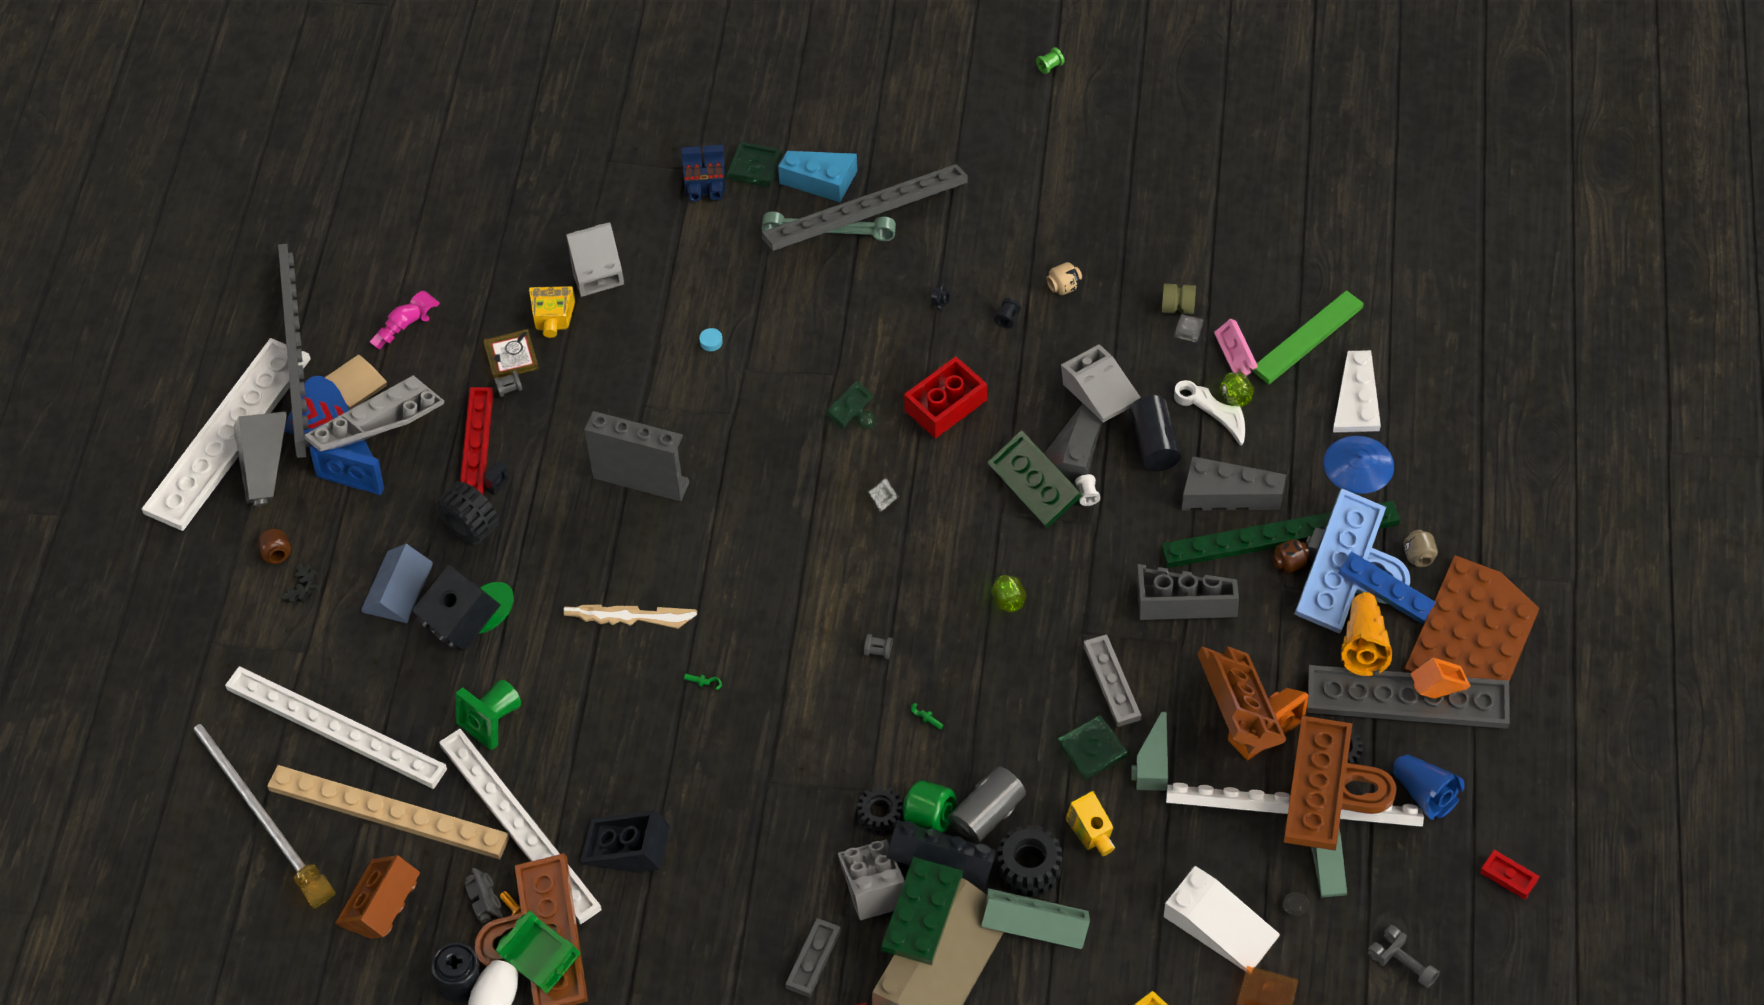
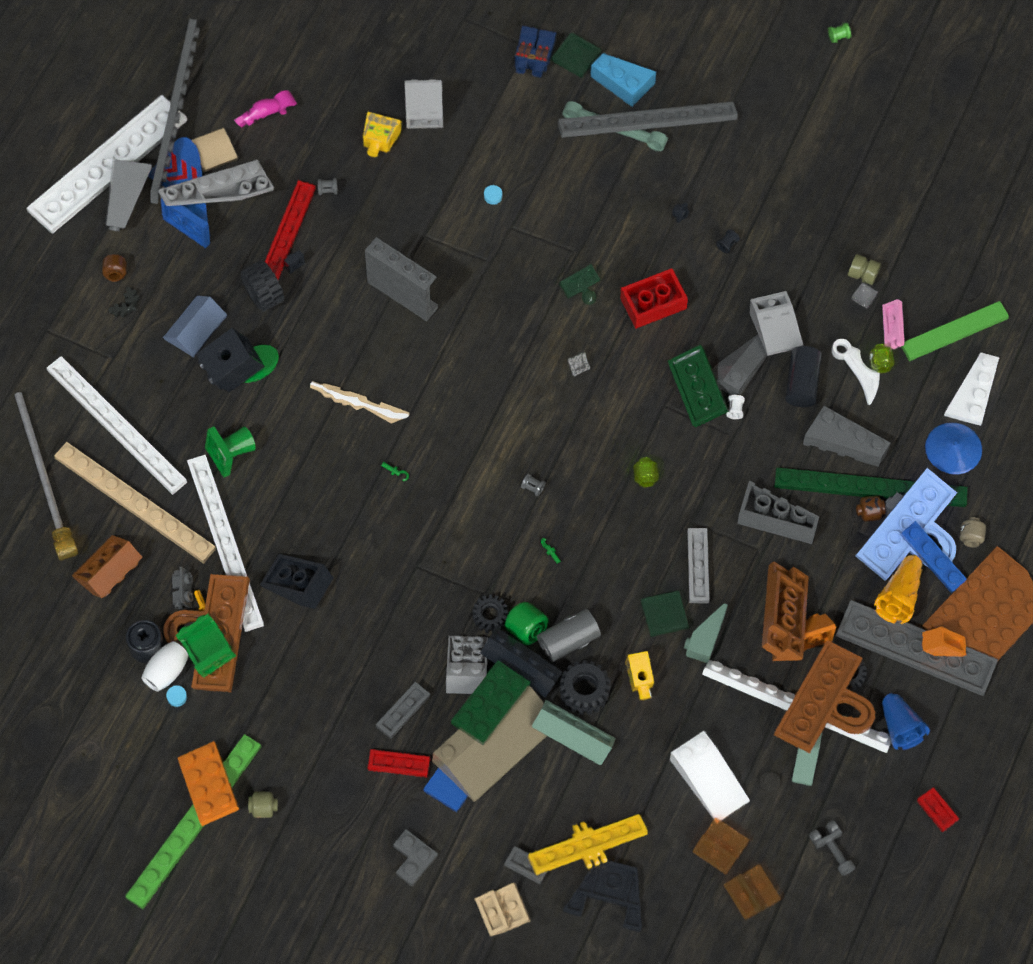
camera: 15 degrees right, 10 degrees up
tile [483,329,539,378] -> none
tan head [1047,262,1082,295] -> none

